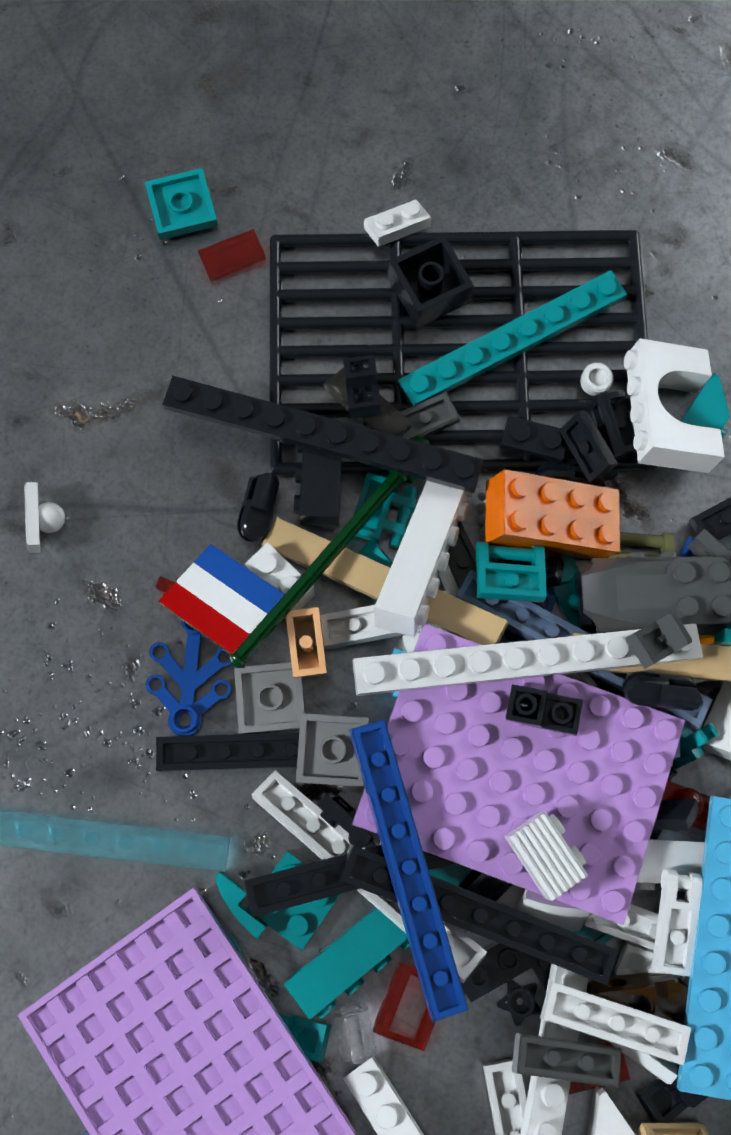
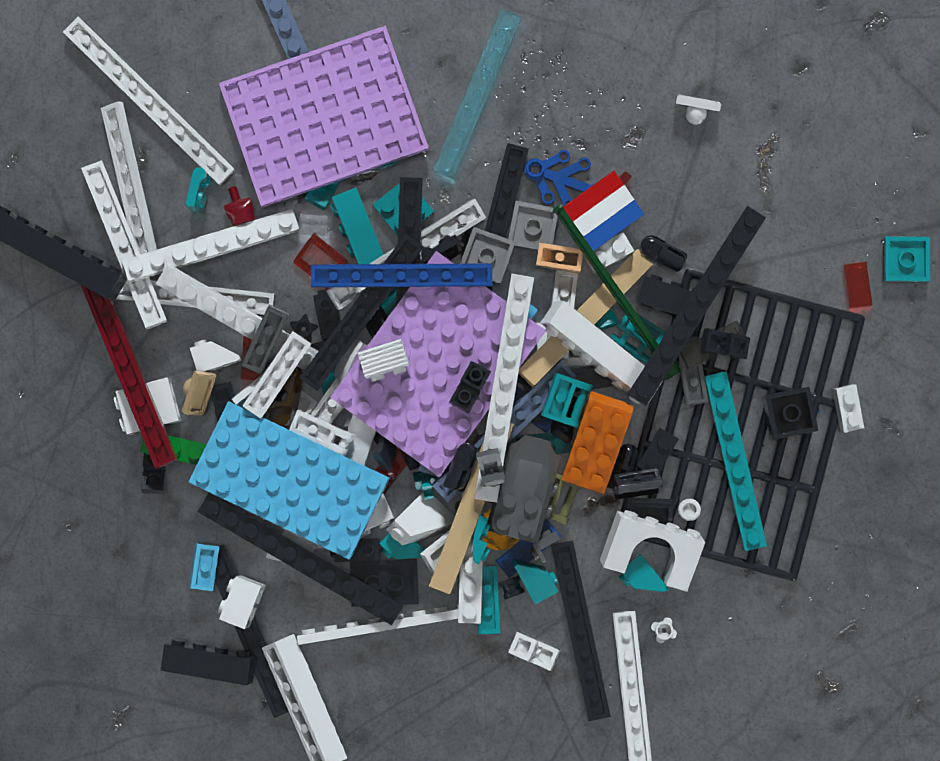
camera: 115 degrees right, 10 degrees up
teal slope [215,872,268,939] -> none

